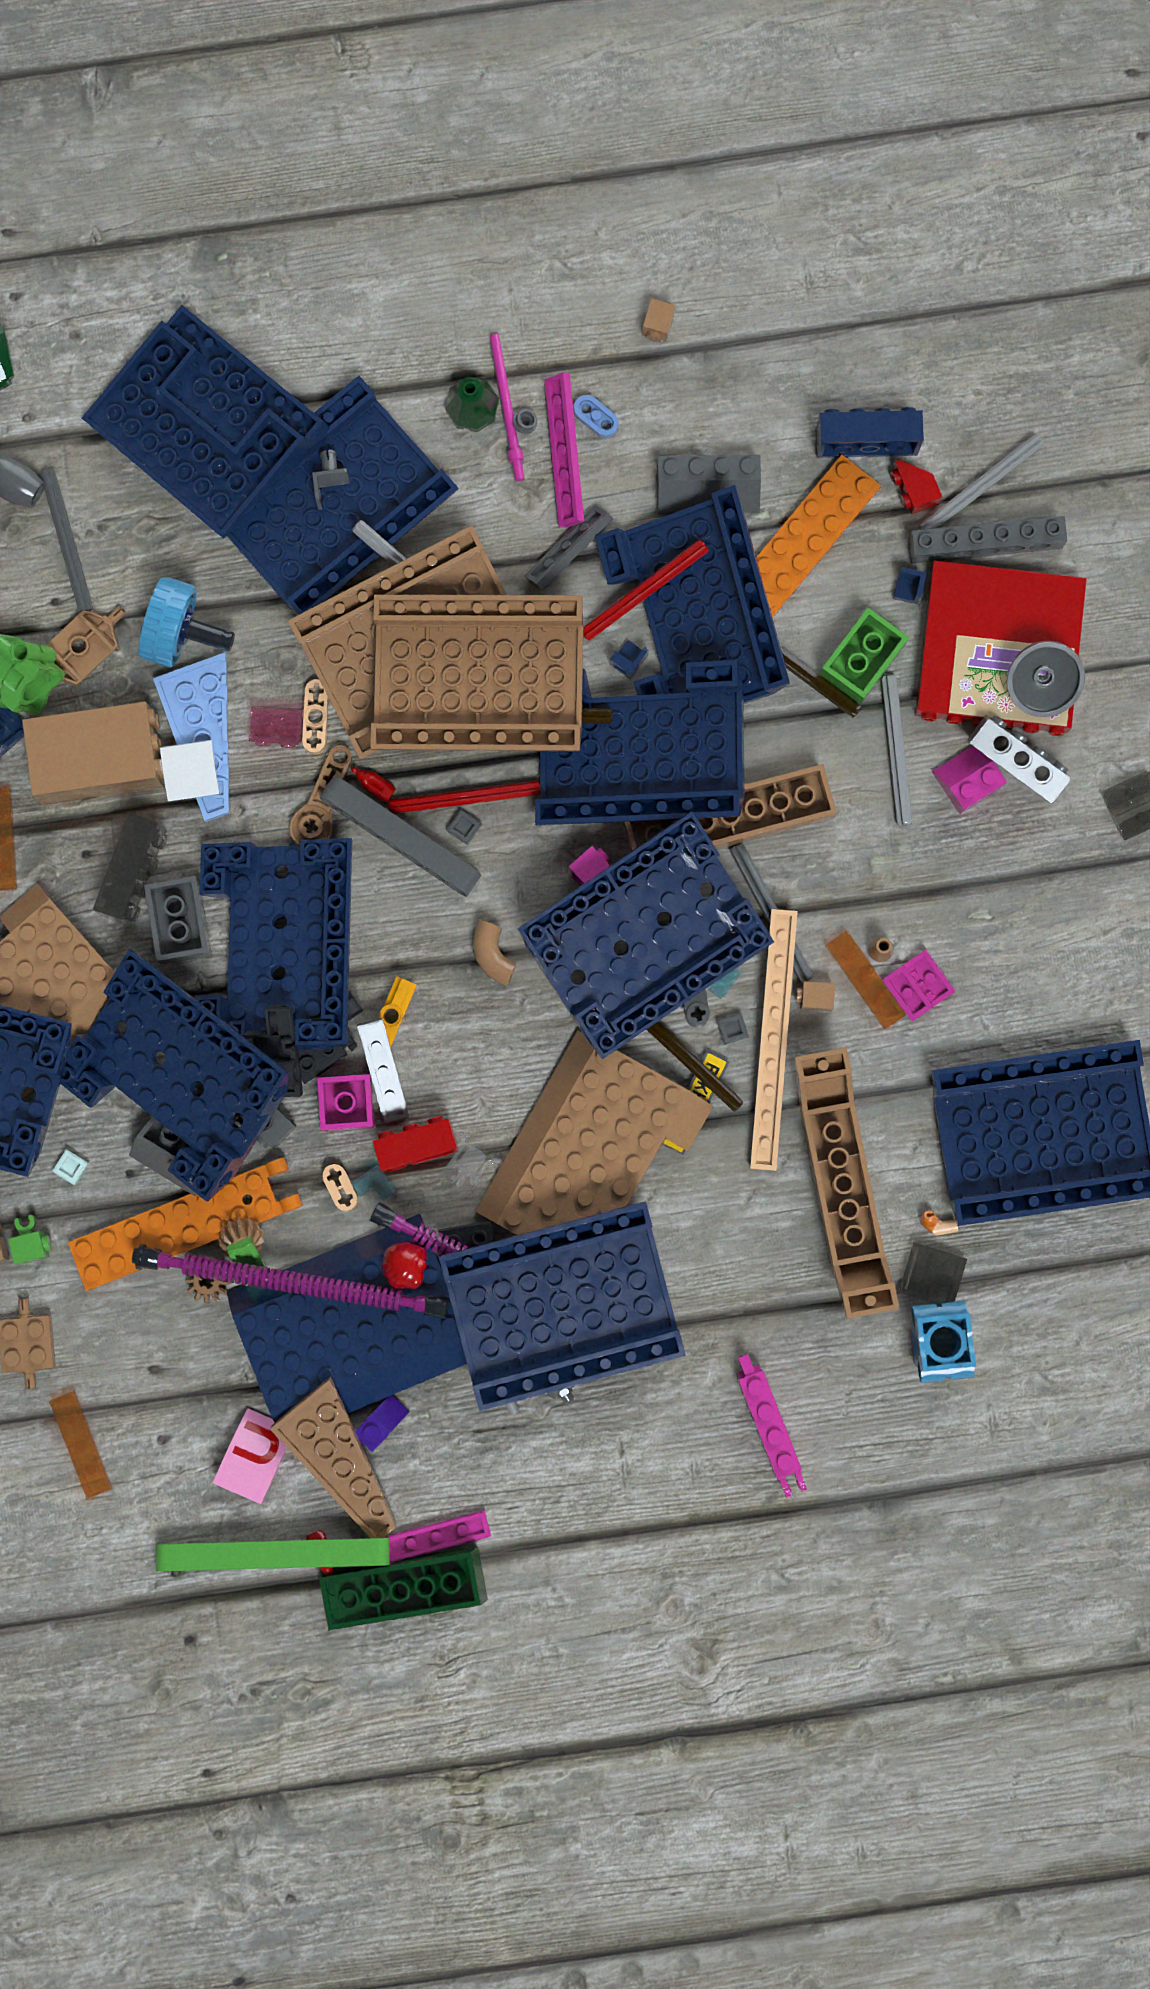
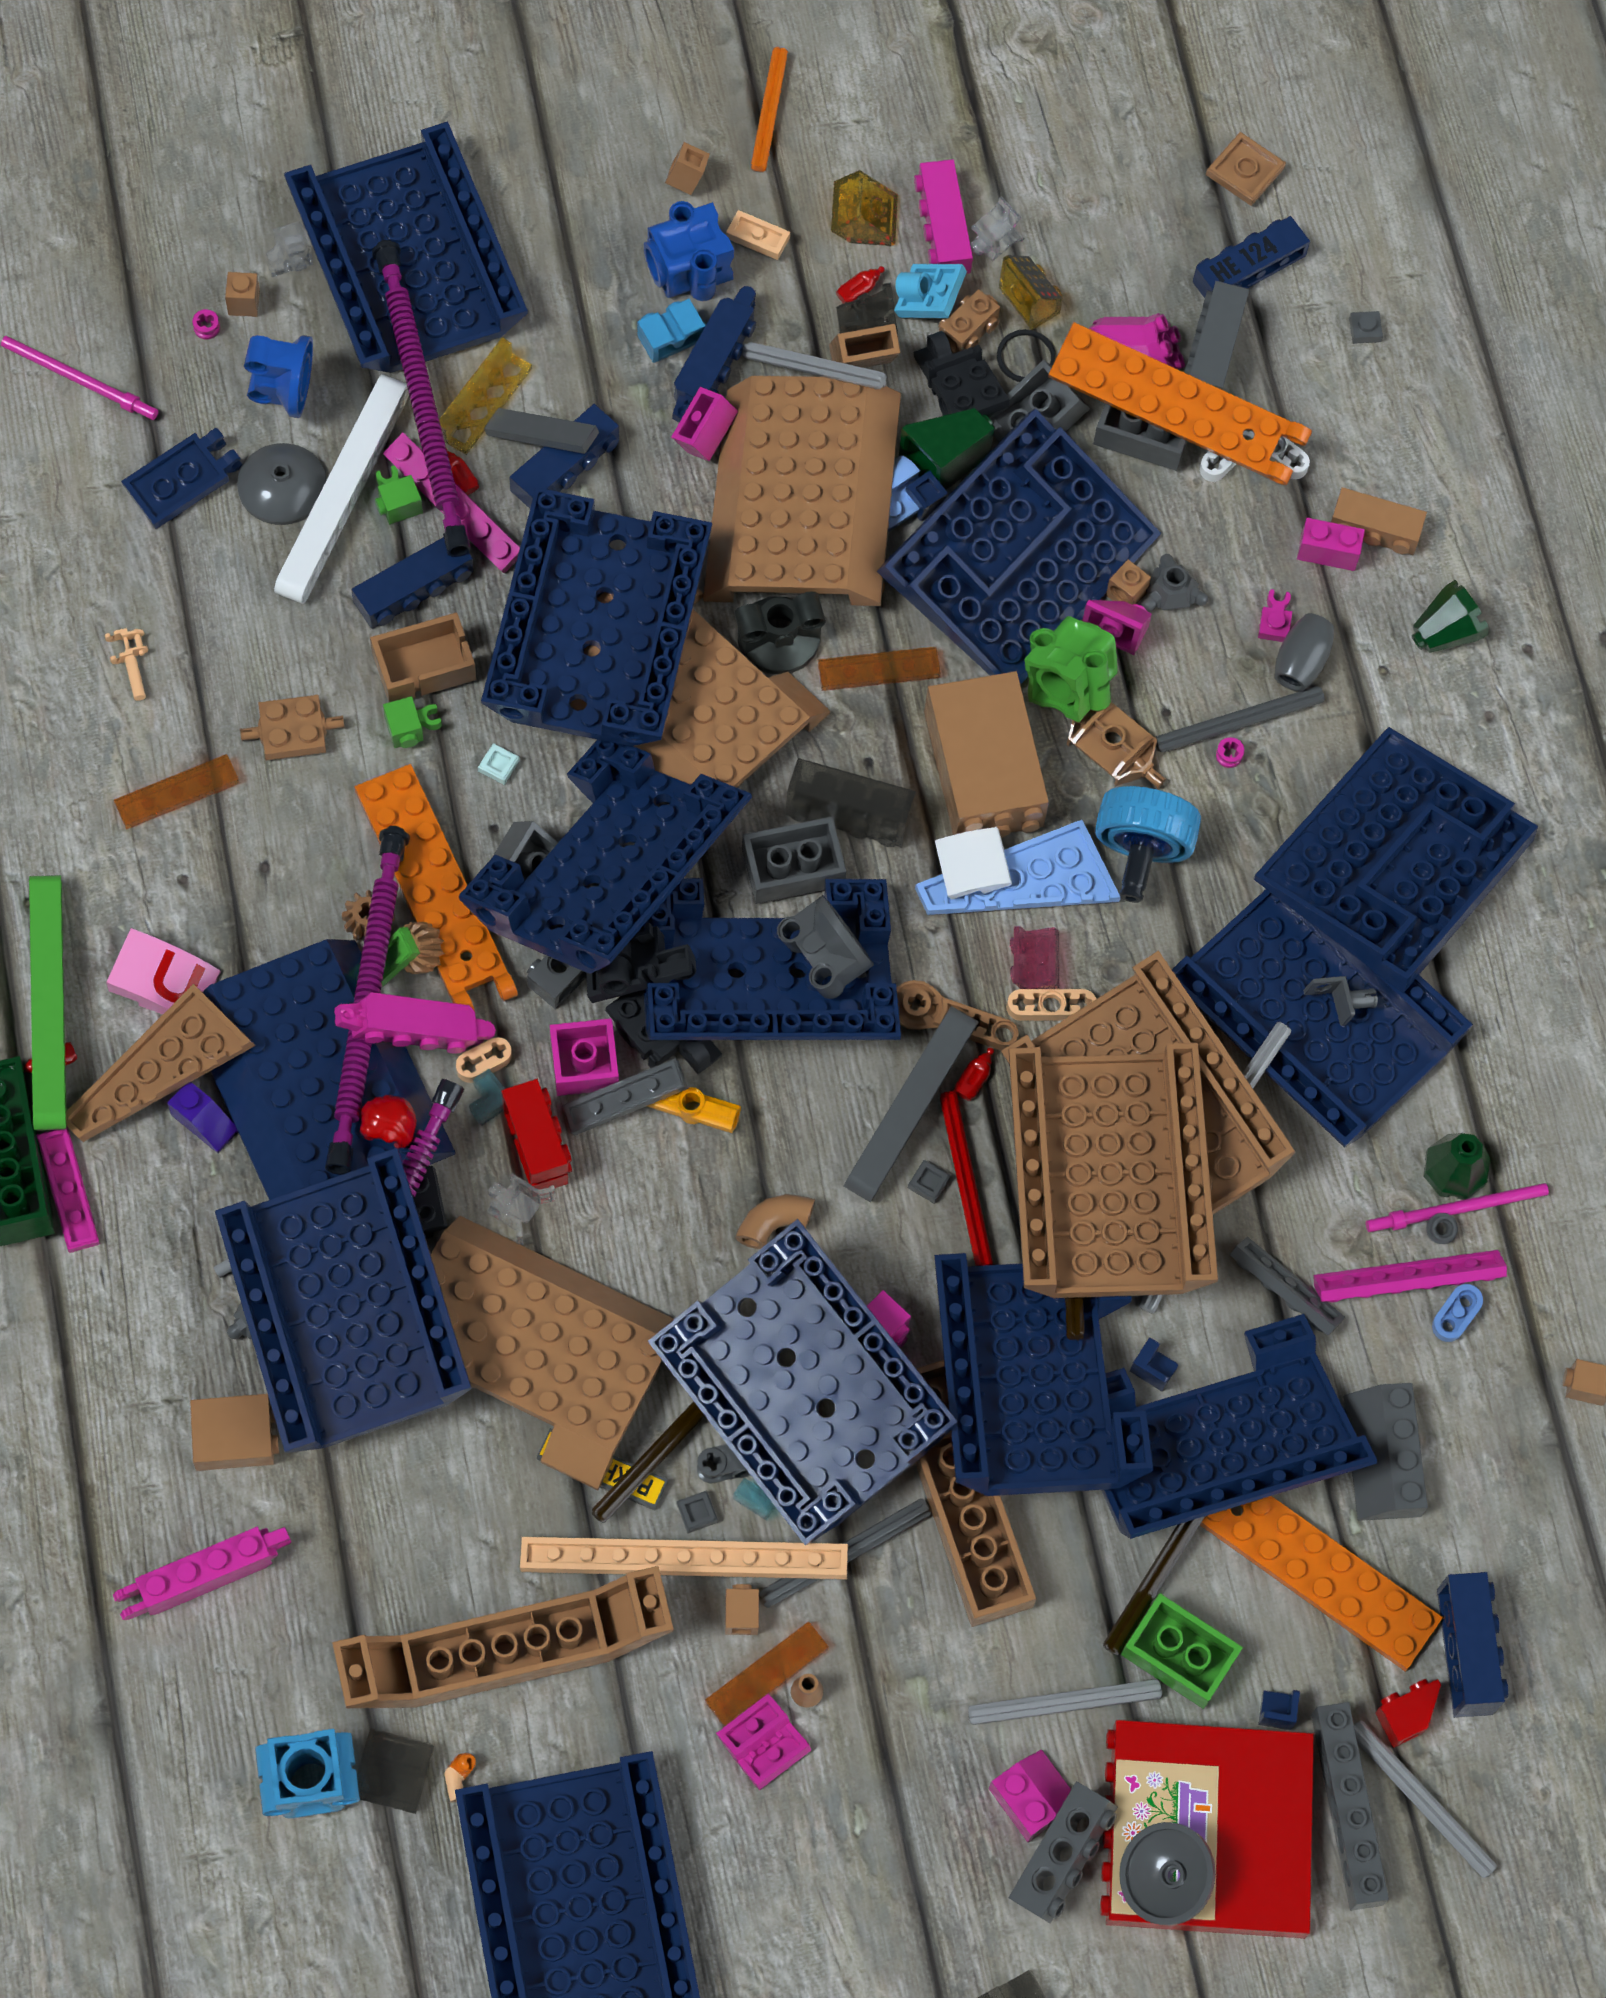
camera: 80 degrees right, 15 degrees down
red axle [583,539,709,641] -> none
none -> medium nougat brick [190,1394,280,1471]
none -> dark pink hinge [334,992,496,1054]
none -> dark grey piece [777,895,874,999]
none -> dark pink bush [1216,737,1245,768]

